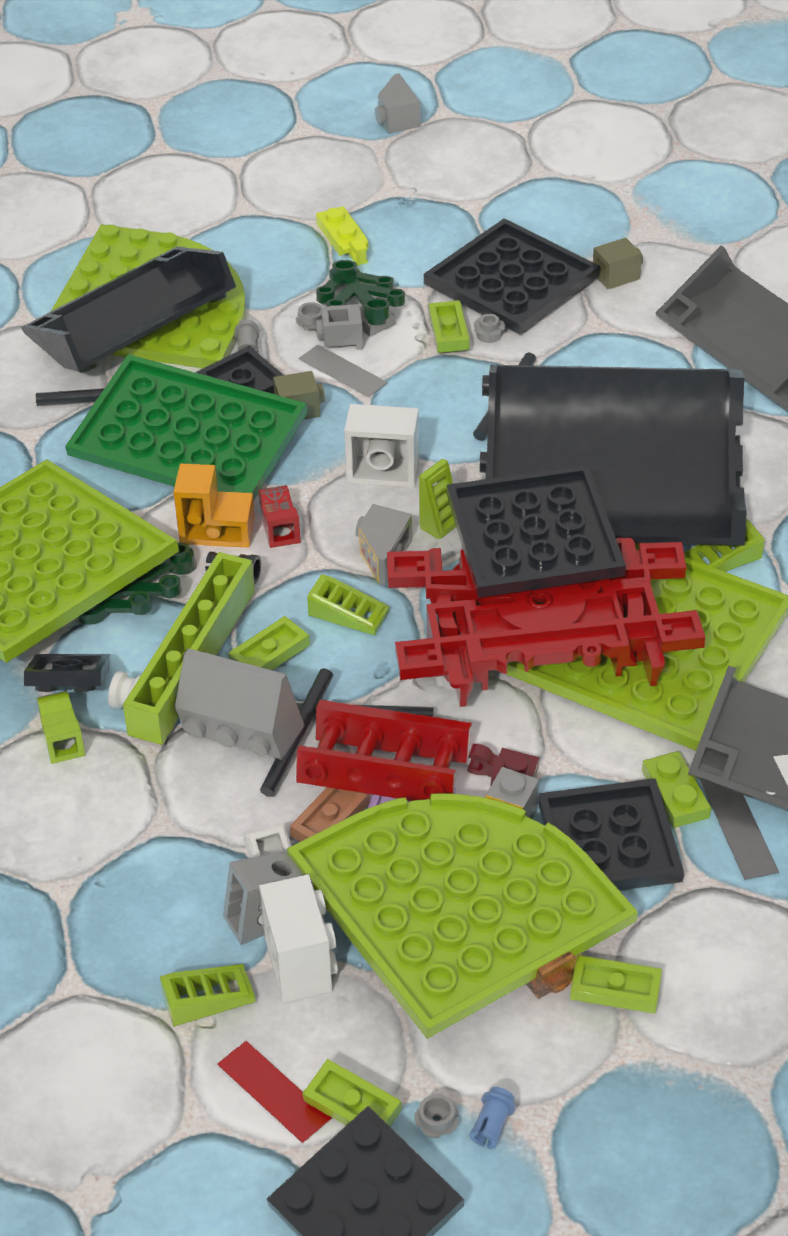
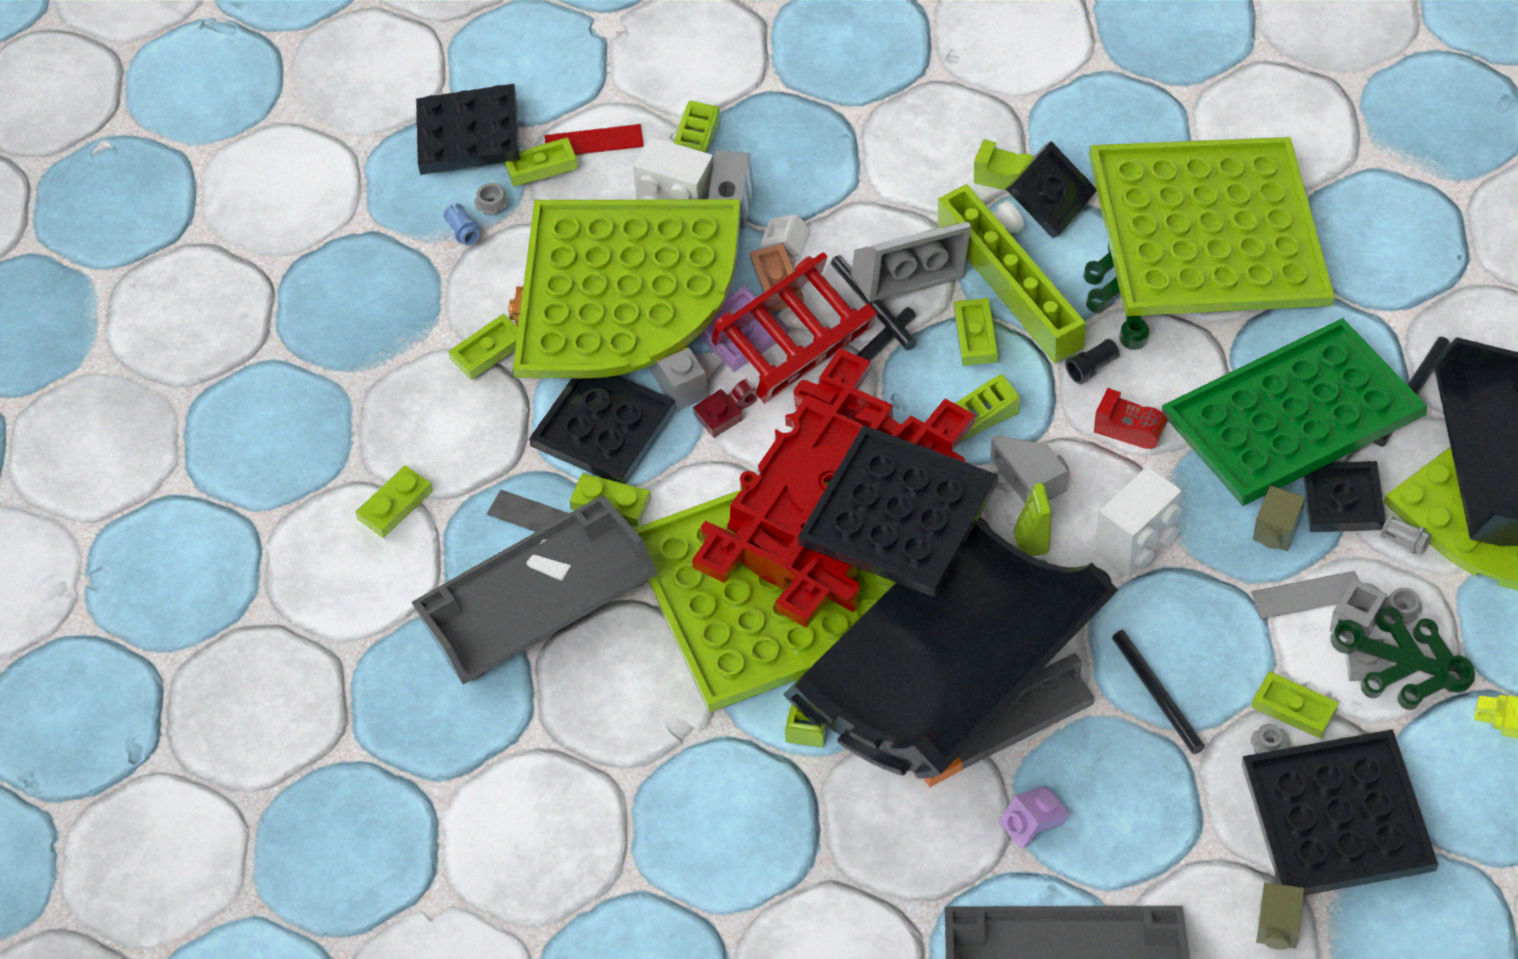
camera: 130 degrees right, 10 degrees up
light orange brick [173,464,255,548] -> none

